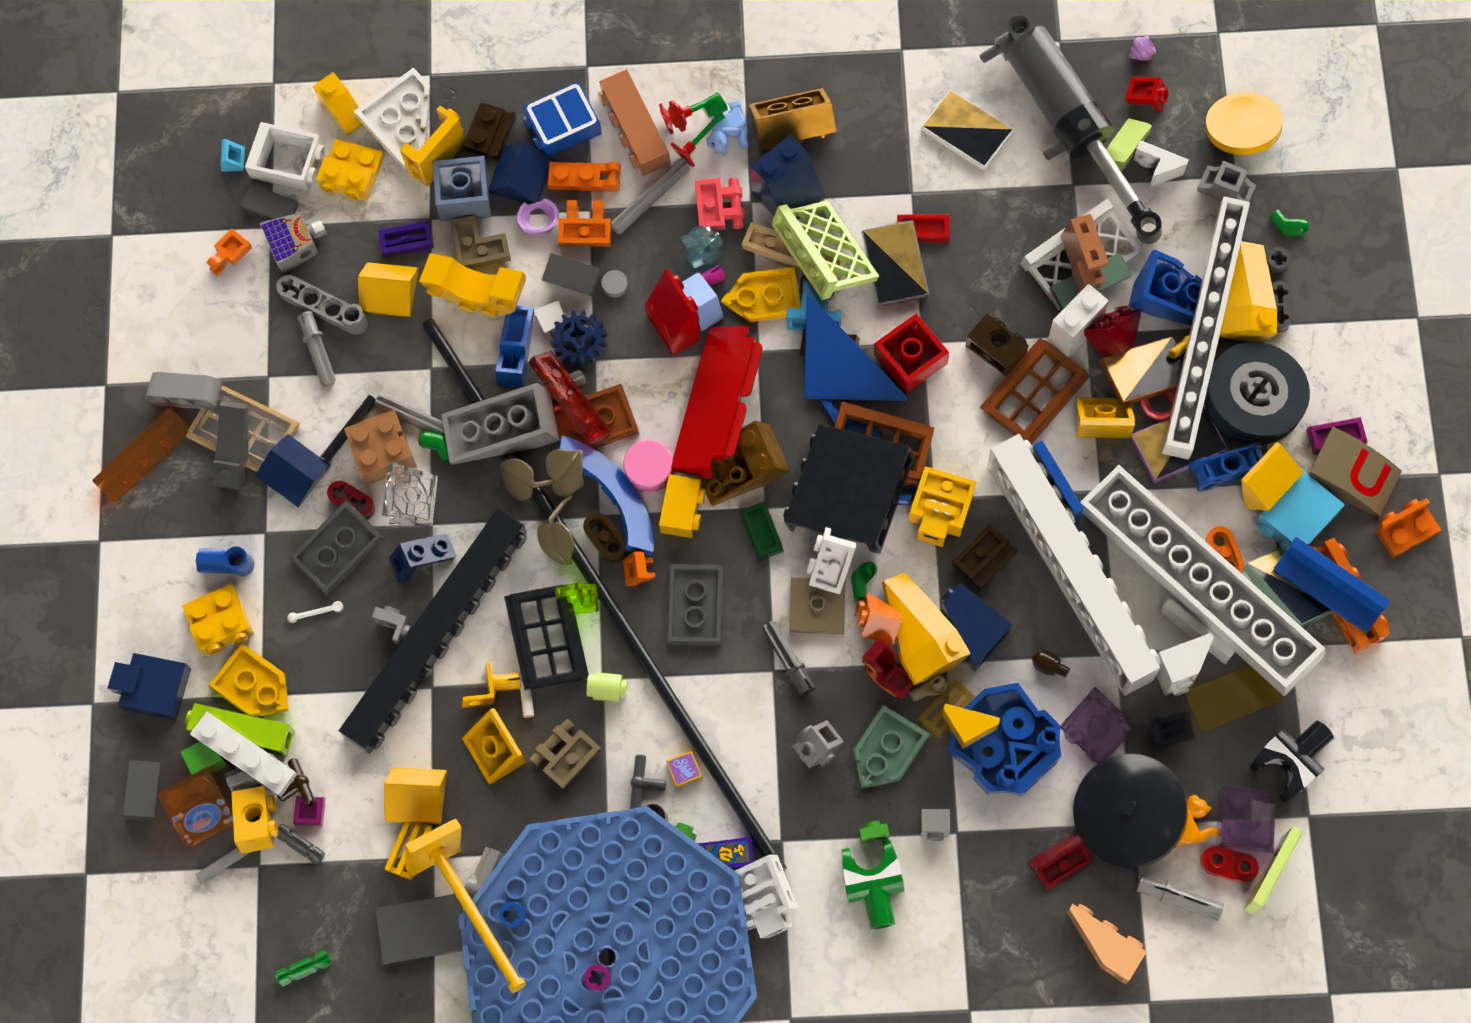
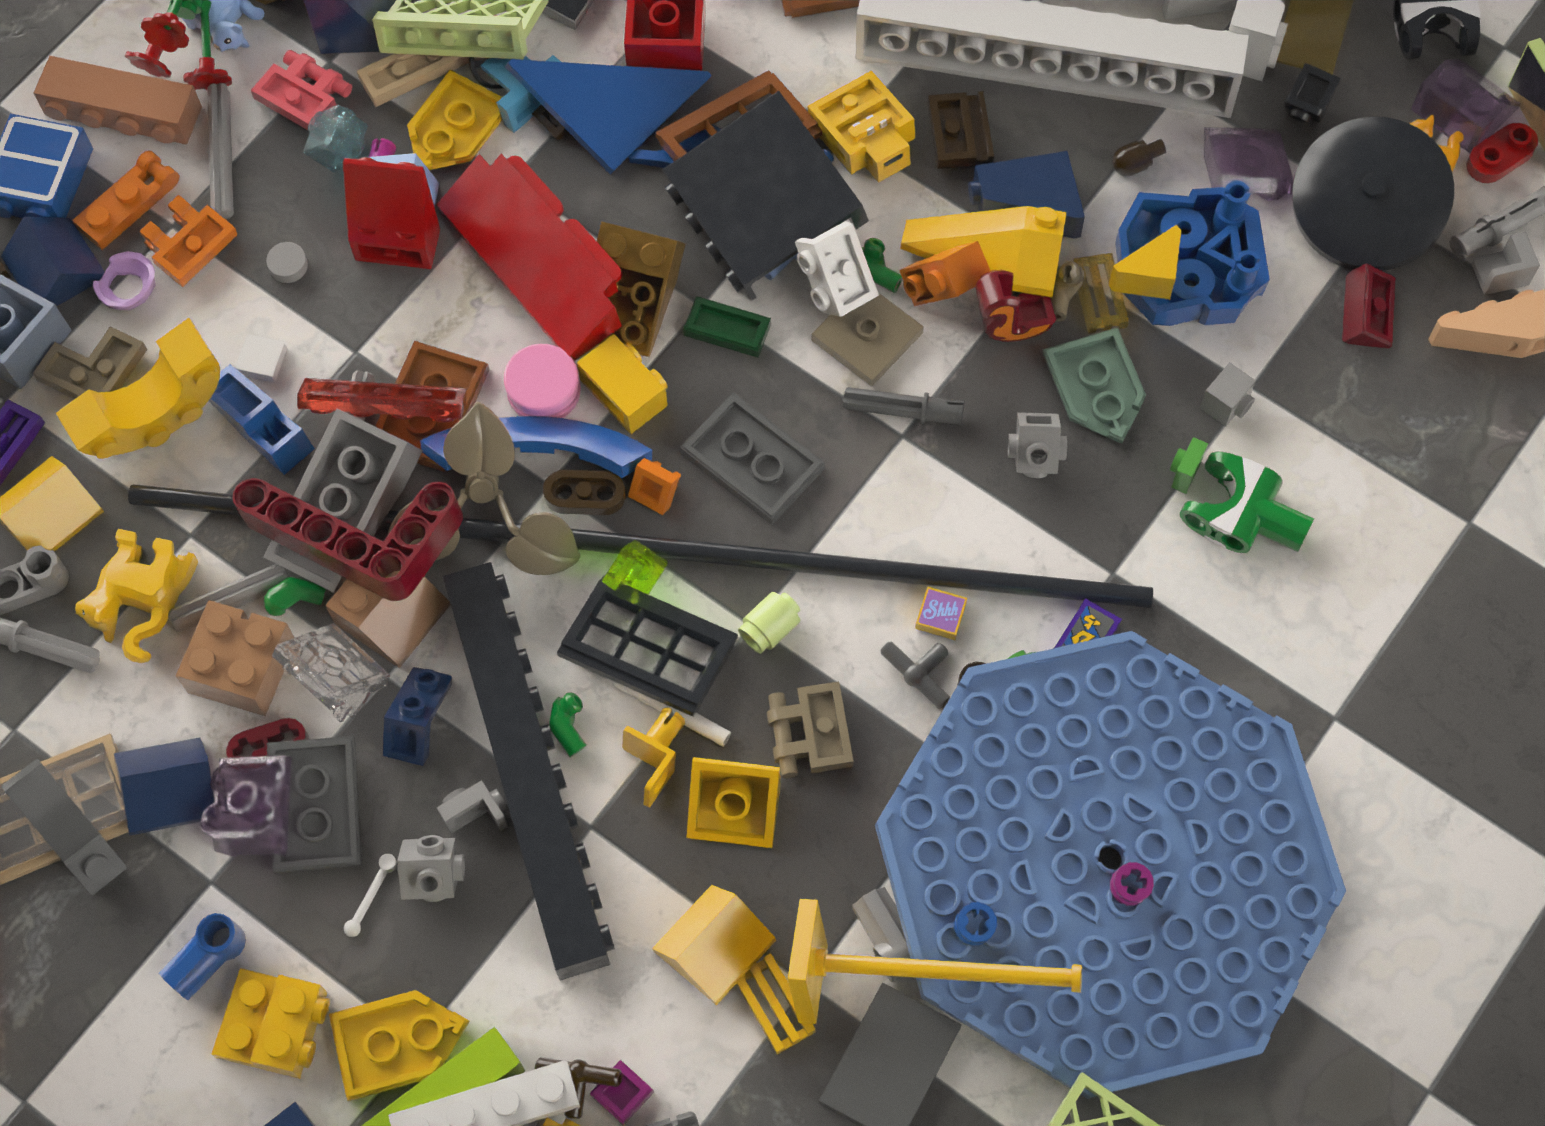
camera: 55 degrees left, 5 degrees down
black bar [320,395,376,463] -> none
dark grey hinge [542,253,604,297] -> none
dark blue gear [550,310,607,367] -> none
white piece [735,855,798,938] -> none
none -> yellow animal [75,529,198,663]
none -> clear purple slope [200,756,292,857]
none -> dark red beam [232,478,463,601]
none -> medium nougat slope [325,571,451,668]
none -> light grey brick [397,835,465,902]
none -> green arm [549,692,587,758]
none -> light grey panel [1472,232,1540,295]

